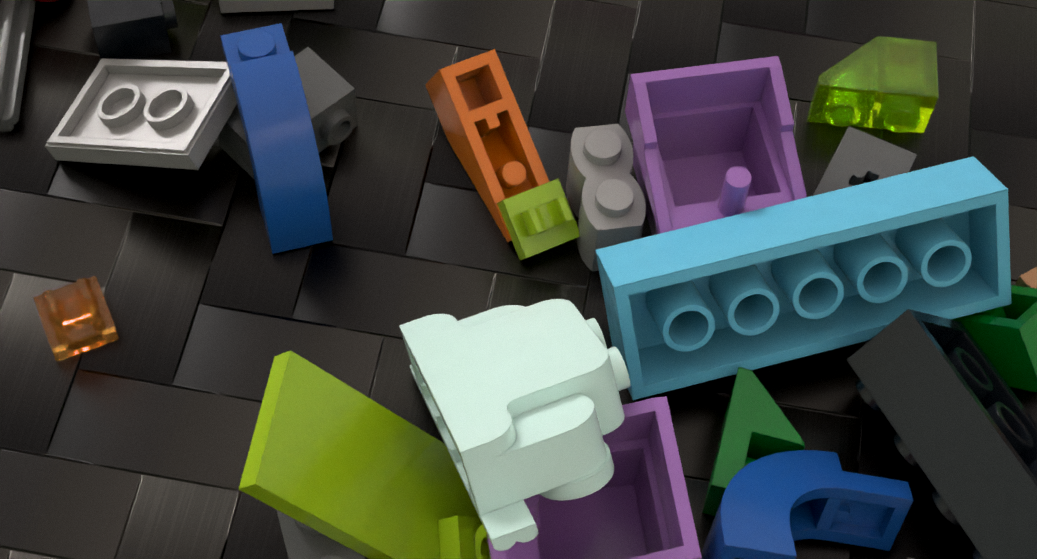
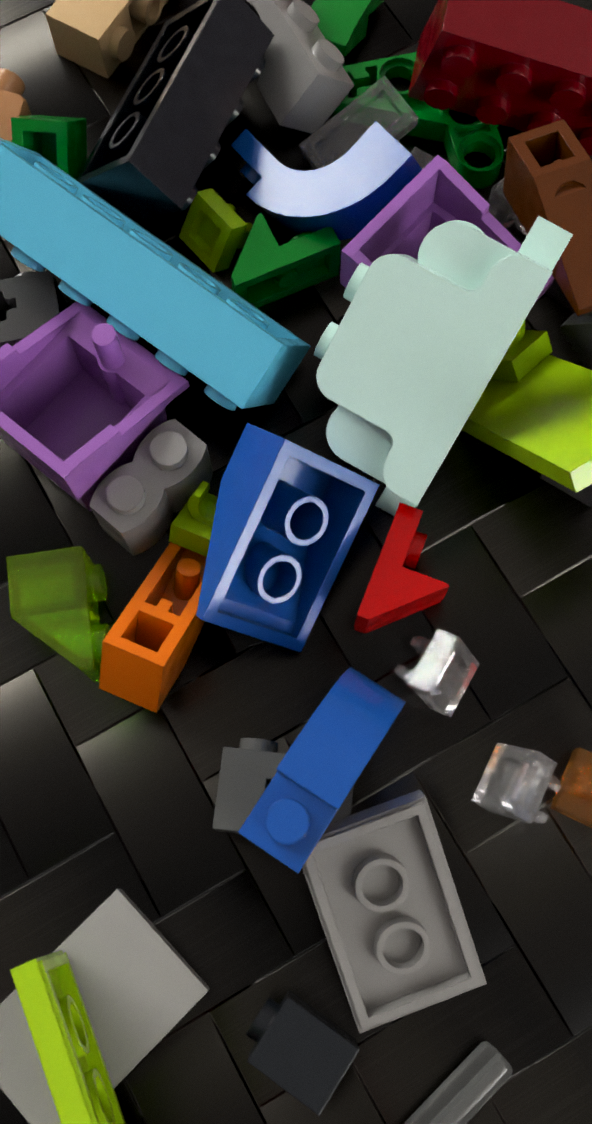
camera: 125 degrees left, 15 degrees up
none -> clear neon green slope [6,546,110,682]
none -> lime tile [179,188,253,273]
none -> blue slope [196,423,380,653]
none -> red slope [354,503,449,634]
none -> clear tile [395,629,480,718]
none -> clear tile [472,743,562,824]

